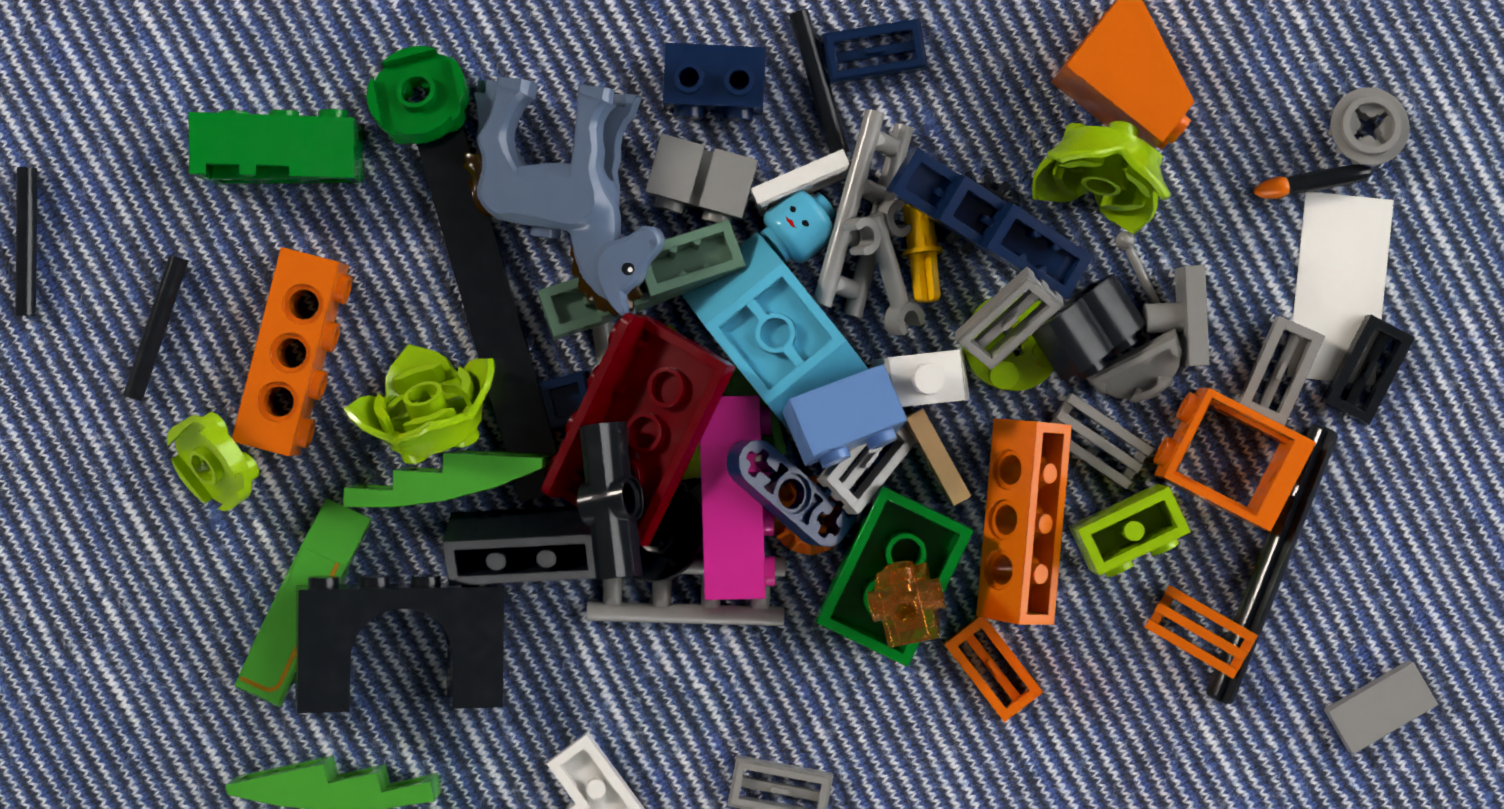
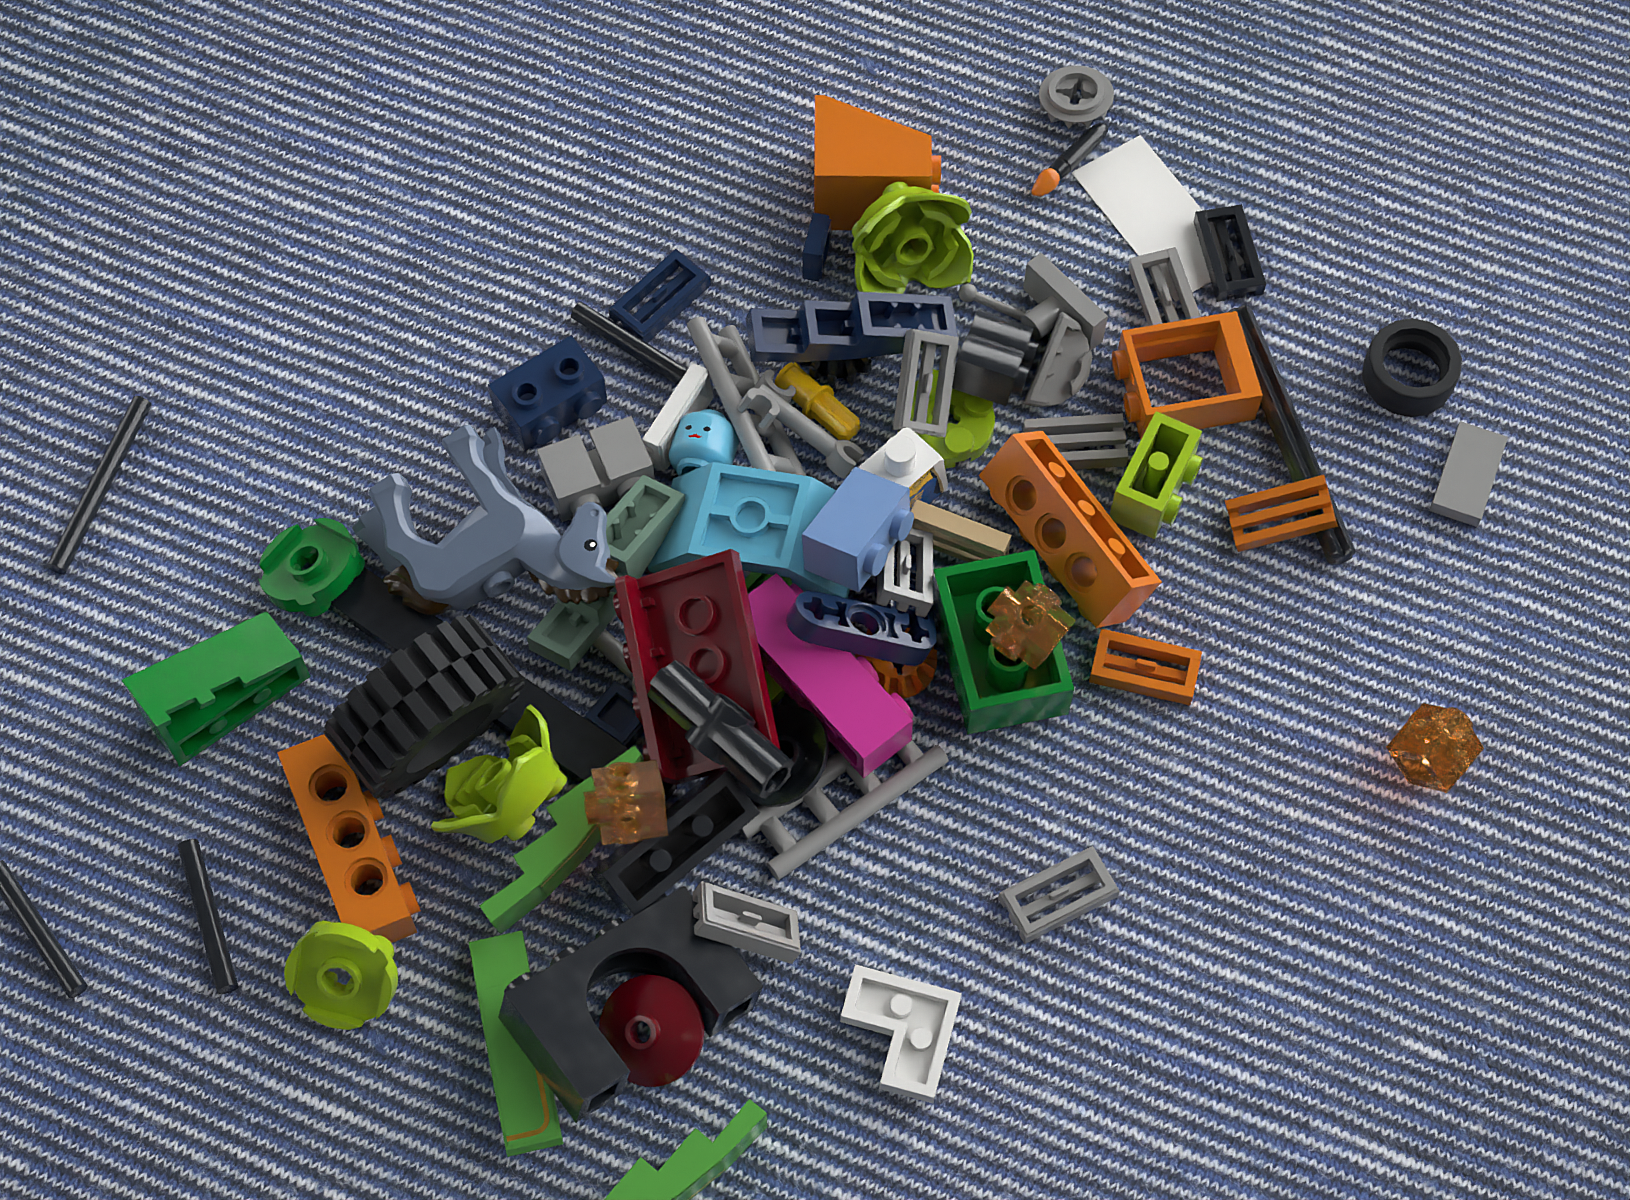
camera: 35 degrees left, 25 degrees down
none -> black tyre [324,615,525,799]
none -> clear orange brick [583,760,668,845]
none -> dark red dish [599,975,704,1087]
none -> light grey tile [692,881,801,964]
none -> dark blue tile [802,213,831,282]
none -> black tyre [1362,318,1462,417]

